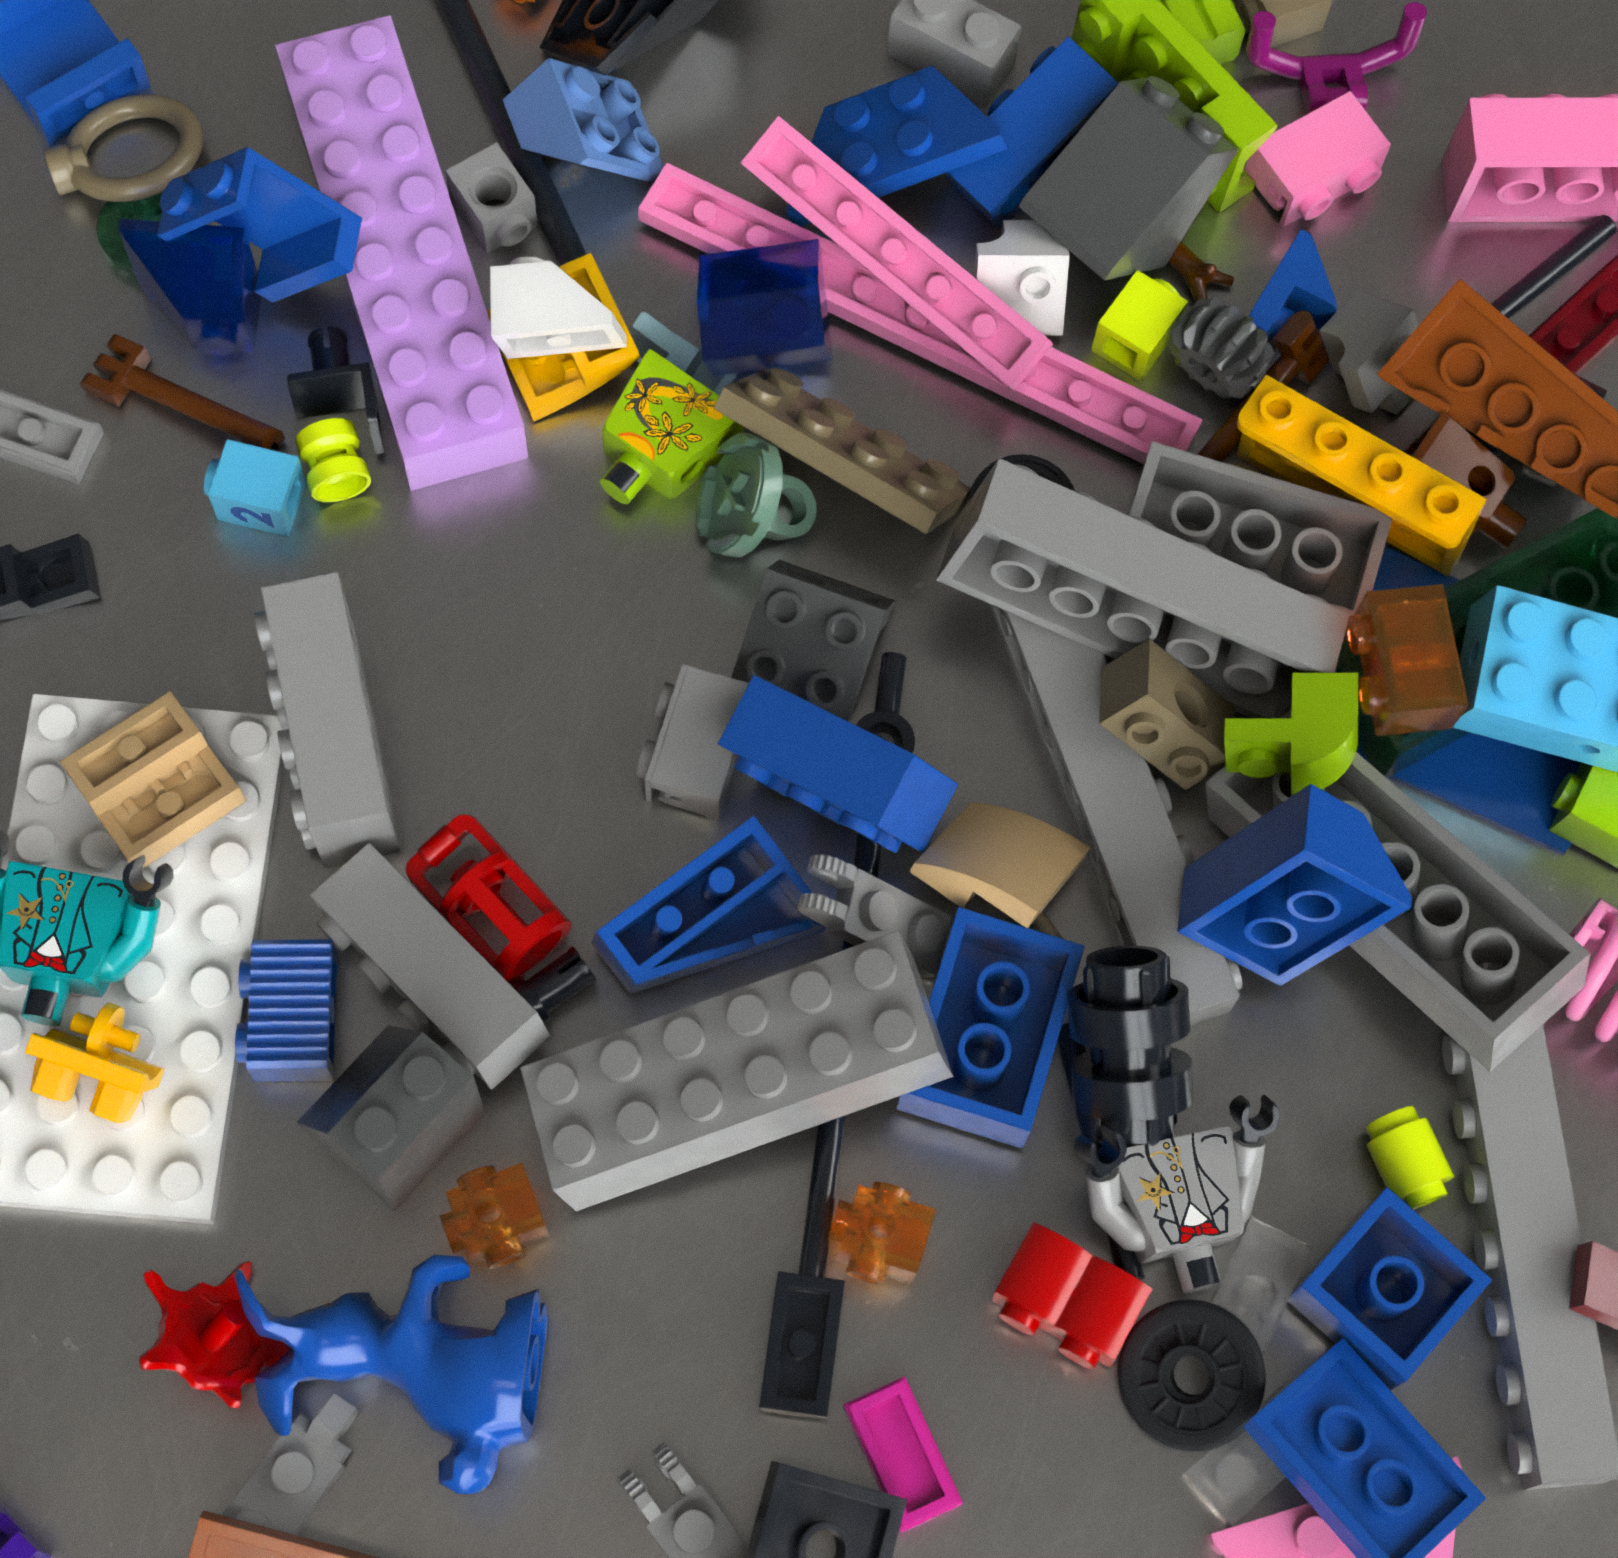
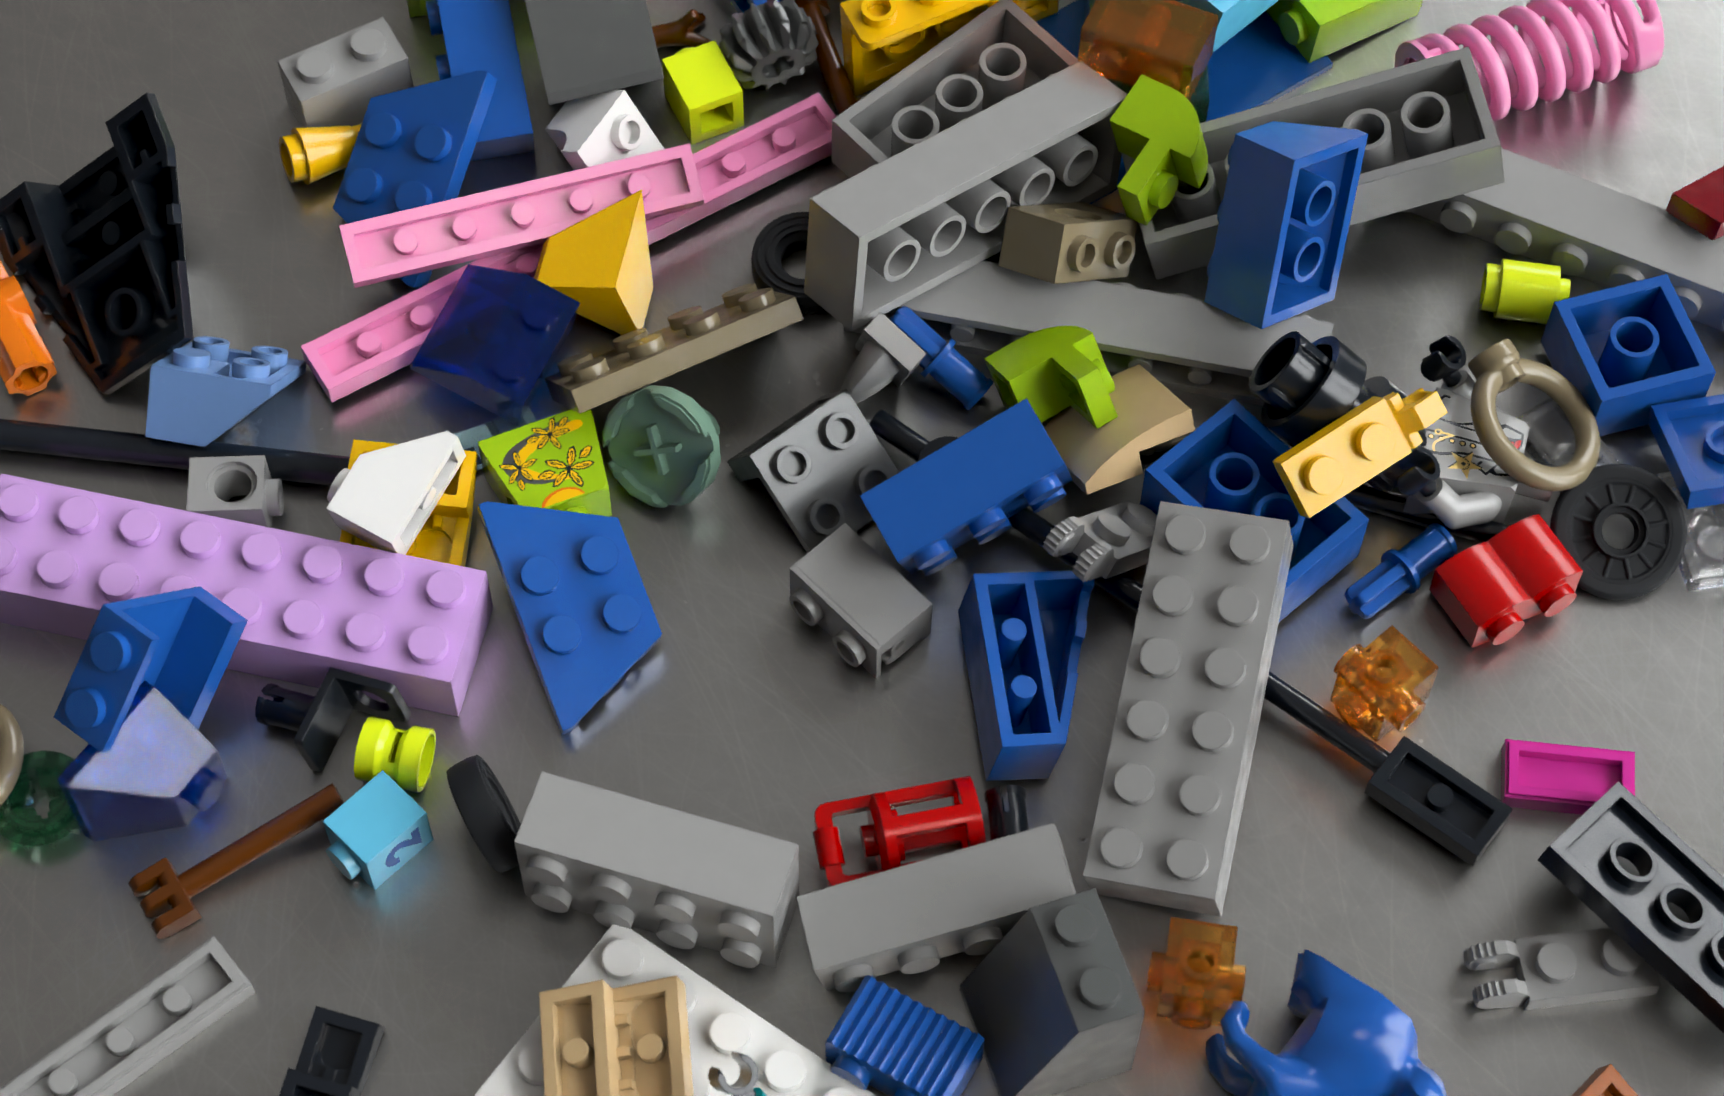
camera: 55 degrees left, 10 degrees down
none -> yellow cone [279,124,361,185]
none -> black tyre [447,755,521,873]
none -> blue wing [478,501,662,736]
none -> yellow slope [530,189,654,335]
none -> light grey tile [840,311,927,404]
none -> blue axle [889,306,994,410]
none -> lime brick [984,326,1118,429]
none -> yellow hinge [1272,388,1448,518]
none -> blue axle [1344,523,1458,619]
none -> dark tan piece [1467,338,1600,492]

